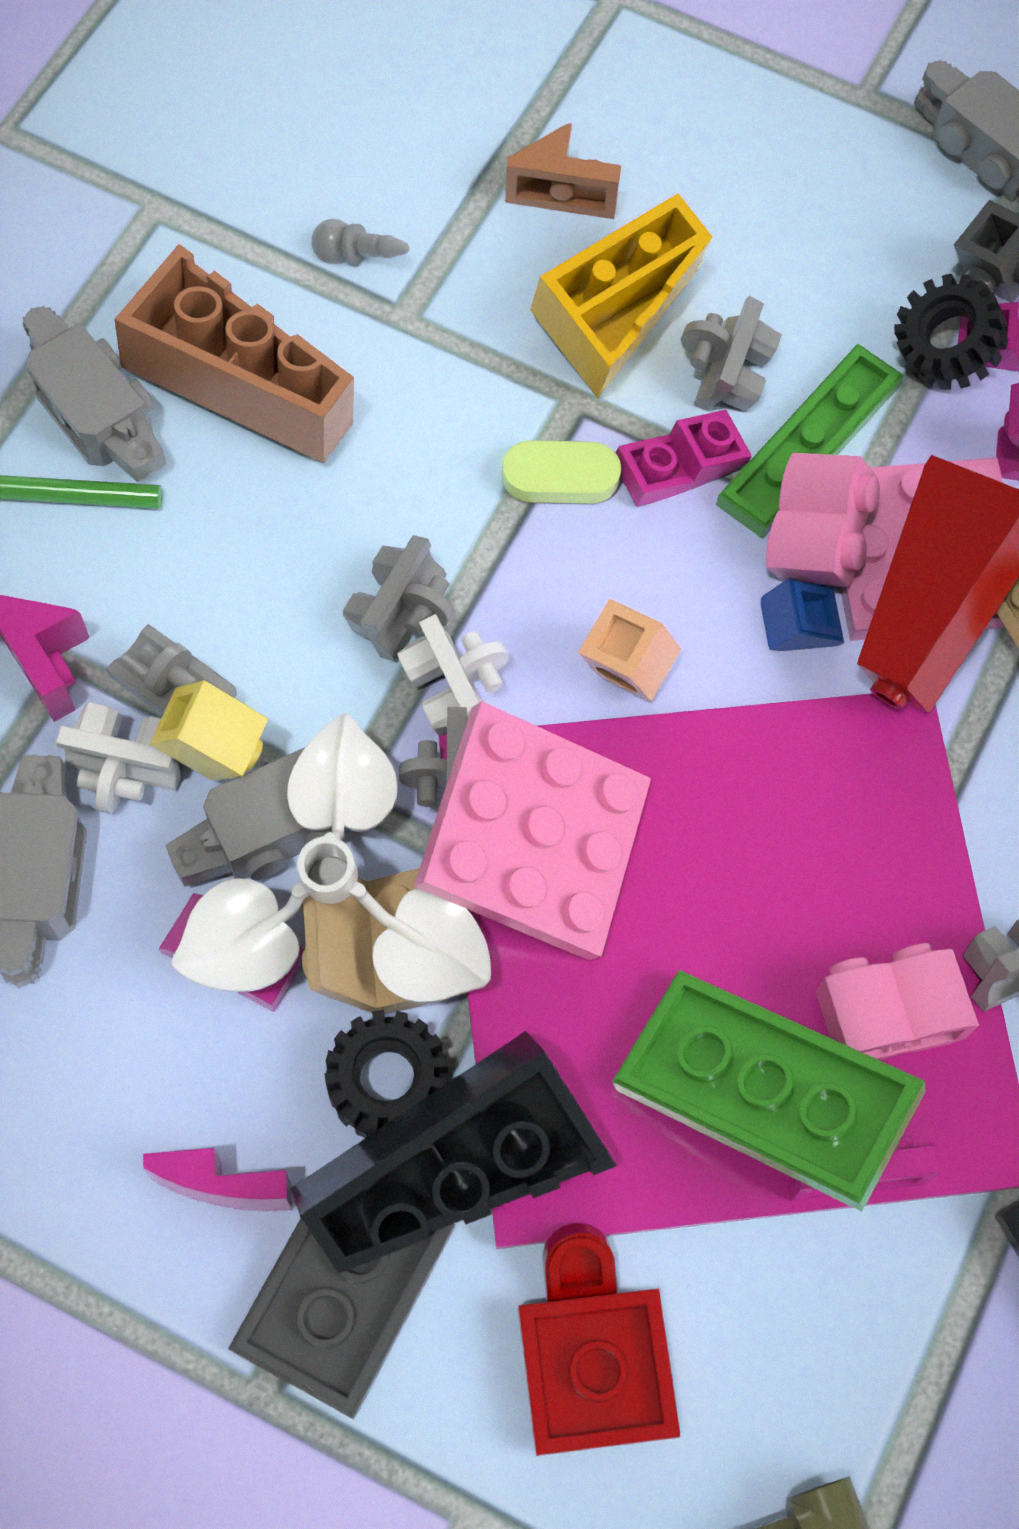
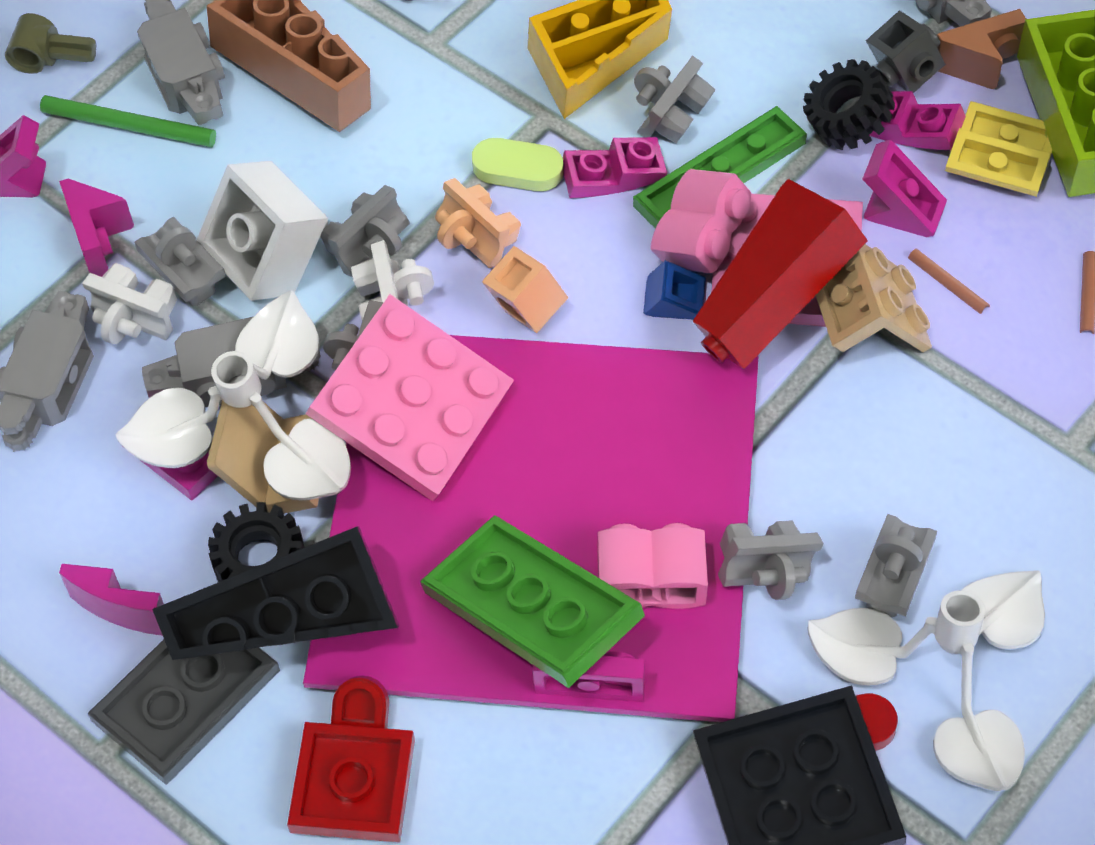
camera: 20 degrees right, 10 degrees down
light yellow brick [149,680,268,781] -> none
none -> white brick [197,161,328,301]
none -> light nougat hips [435,178,521,268]

